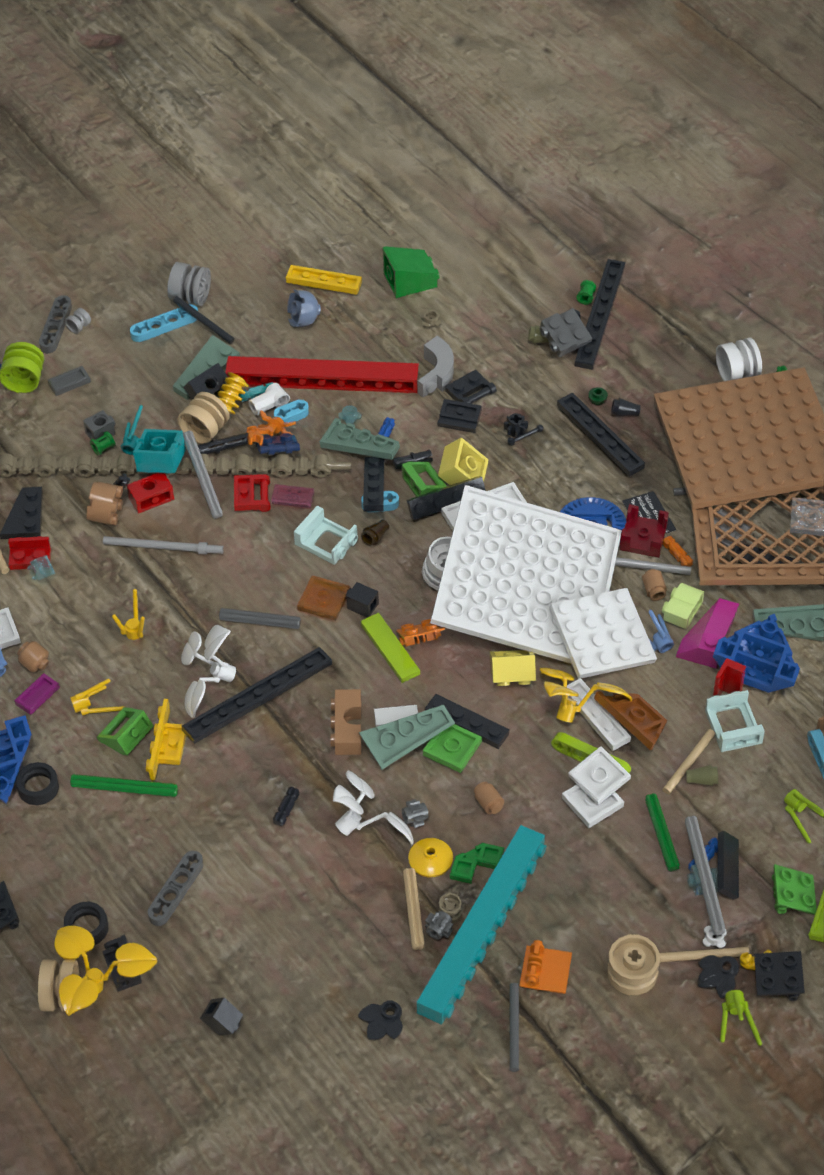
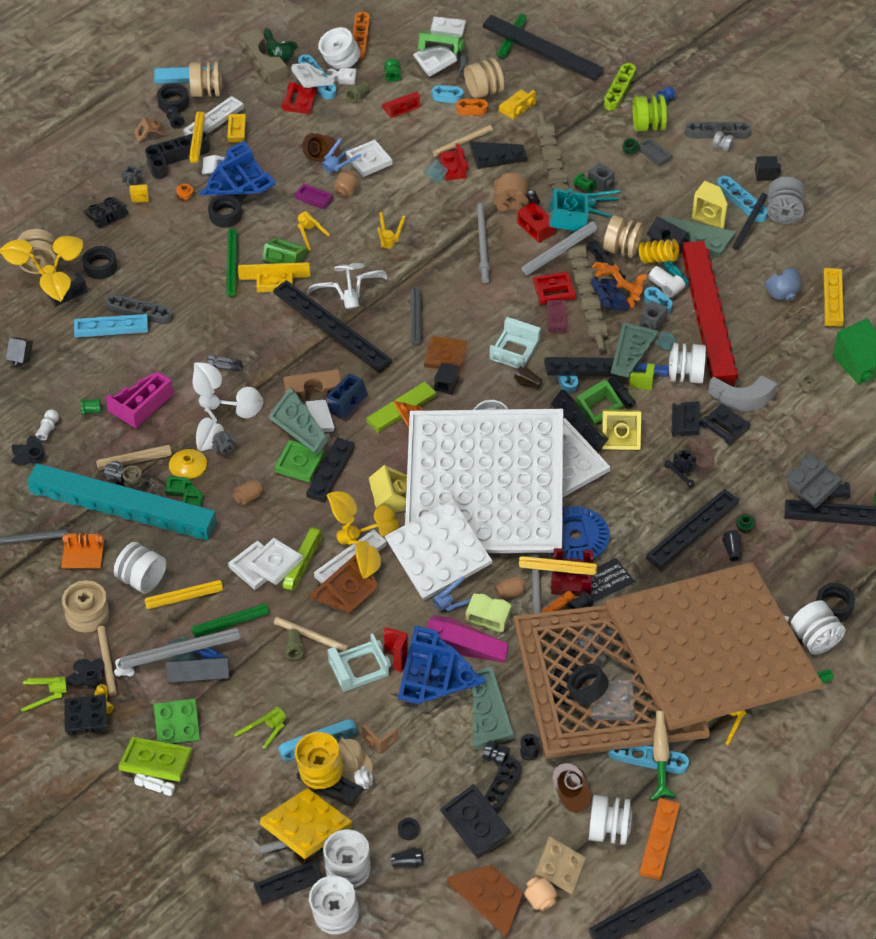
camera: 80 degrees right, 0 degrees up
none -> white pin [35,409,59,441]
none -> medium azure plate [74,314,148,337]
none -> green bush [80,397,101,415]
none -> dark pink wedge [106,371,174,429]
none -> white wheel [113,542,167,594]
none -> yellow axle [144,580,223,609]
none -> dark blue brick [325,374,368,419]
none -> yellow axle [519,556,597,575]
none -> black bush [567,591,594,609]
none -> black tyre [567,664,609,704]
none -> dark green plate [622,138,639,155]
none -> lime panel [629,363,655,390]
none -> dark grey brick [640,300,668,330]
none -> white wheel [669,343,706,384]
none -> light yellow slope [692,181,728,229]
none -> black brick [755,156,781,181]
none -> black tyre [816,583,855,622]

